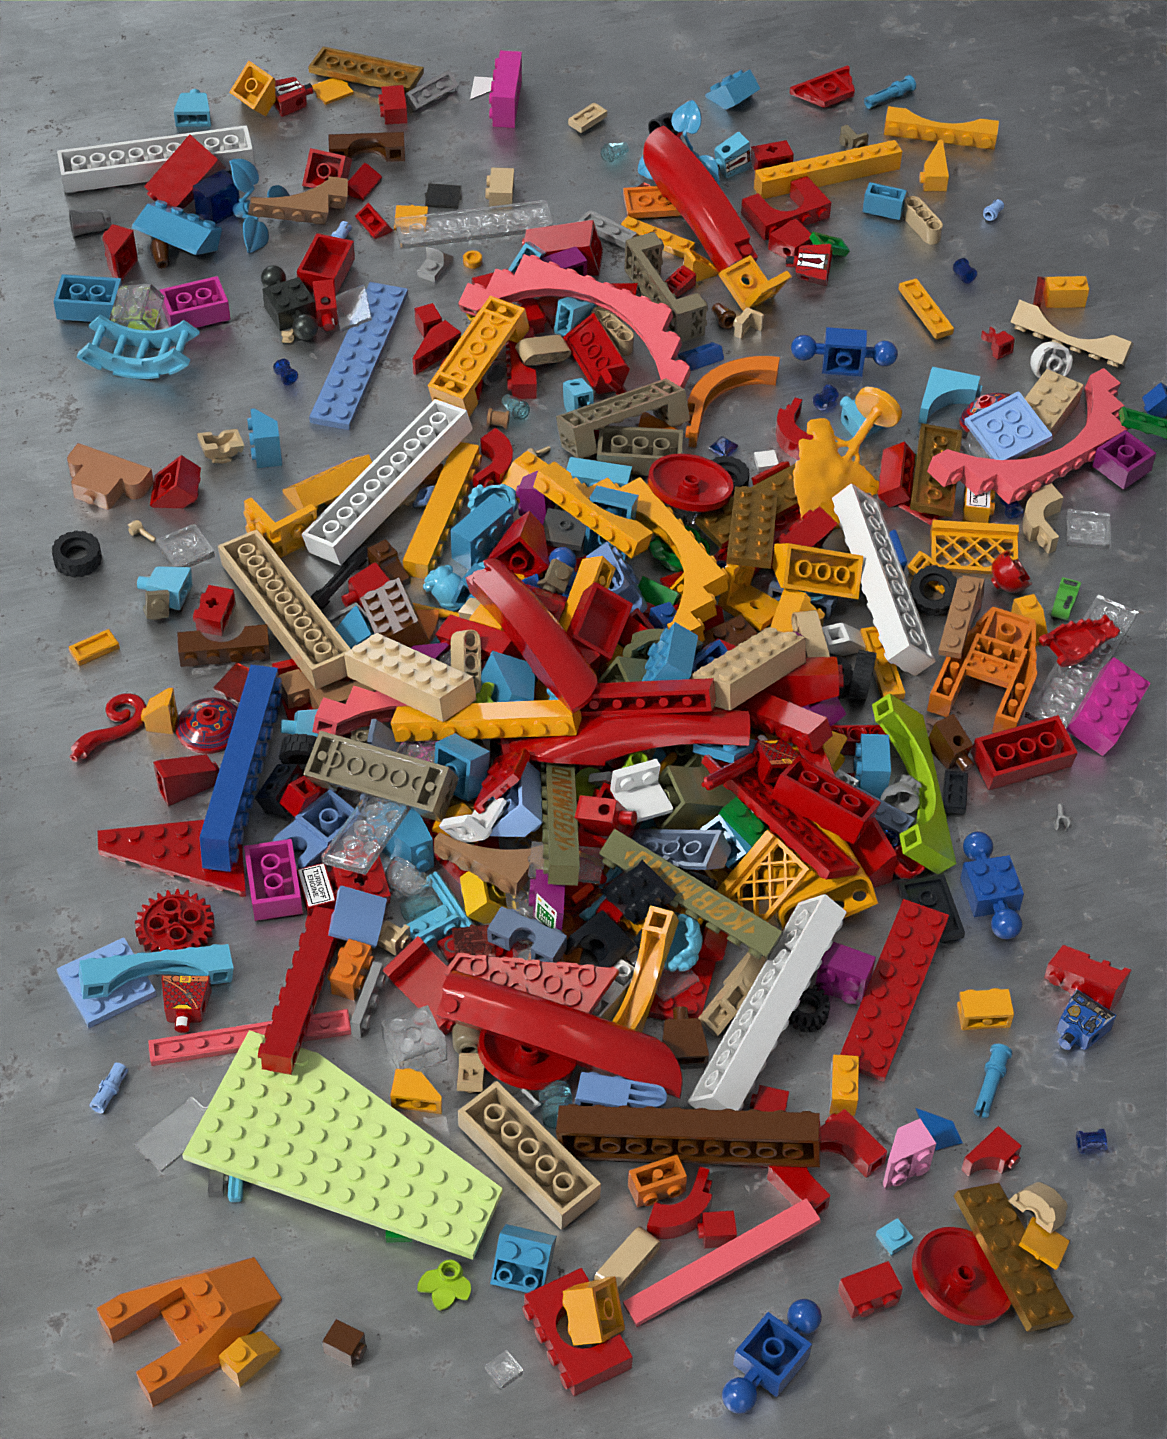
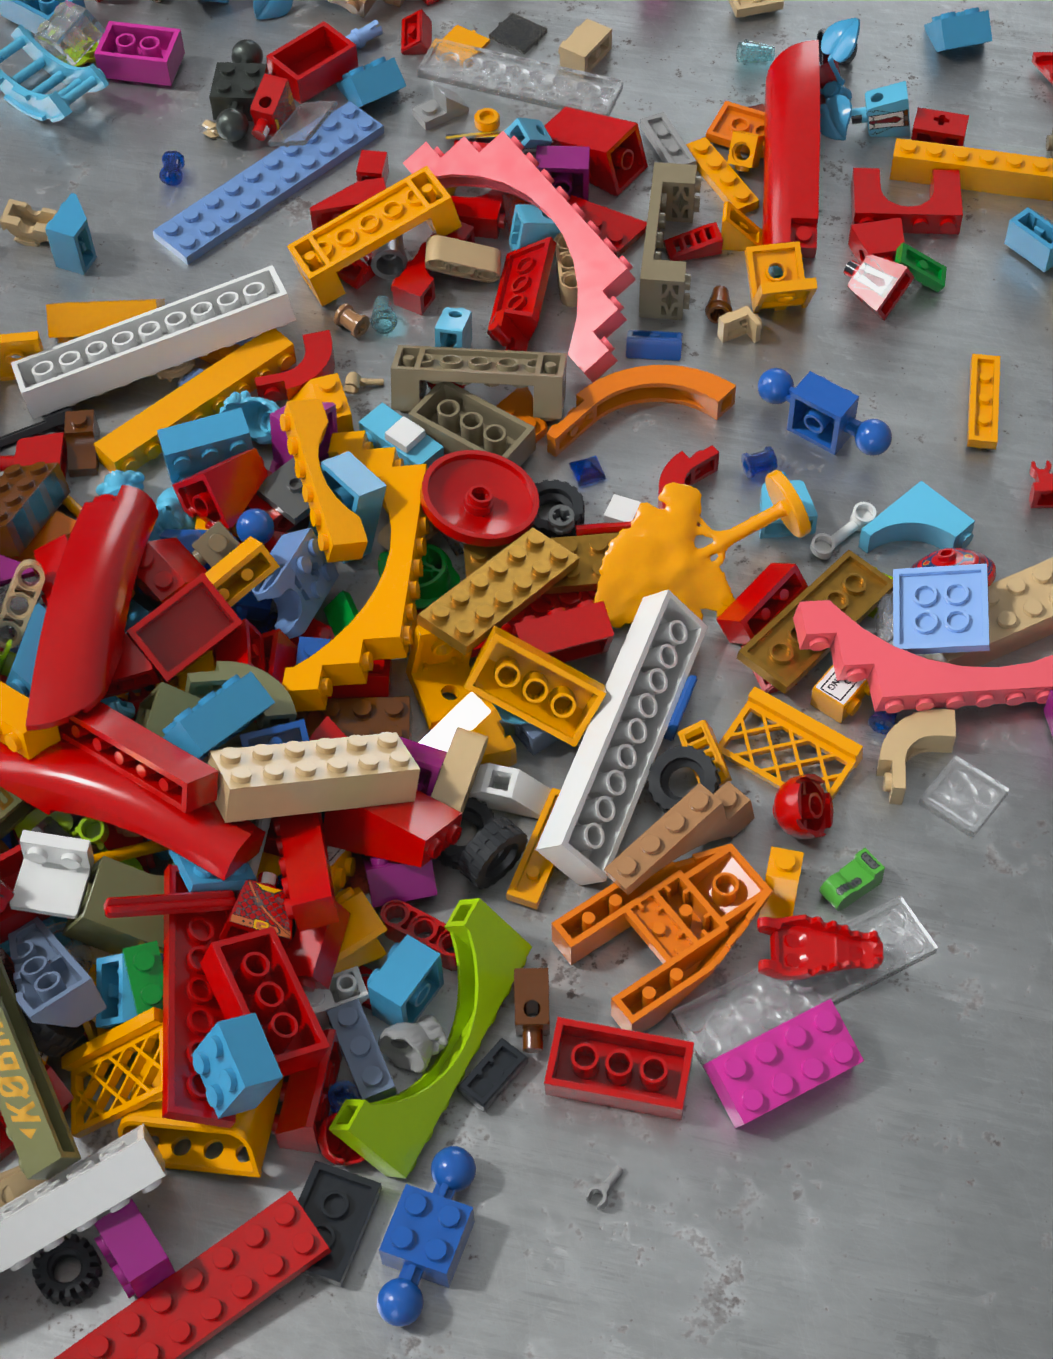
camera: 35 degrees right, 5 degrees up
none -> dark azure brick [191,1013,283,1119]
none -> dark azure slope [336,56,406,107]
none -> white tile [385,416,426,453]
none -> sticker [446,131,502,139]
none -> dark grey bush [548,505,574,535]
none -> light orange brick [727,131,764,172]
none -> white bar [810,502,877,560]

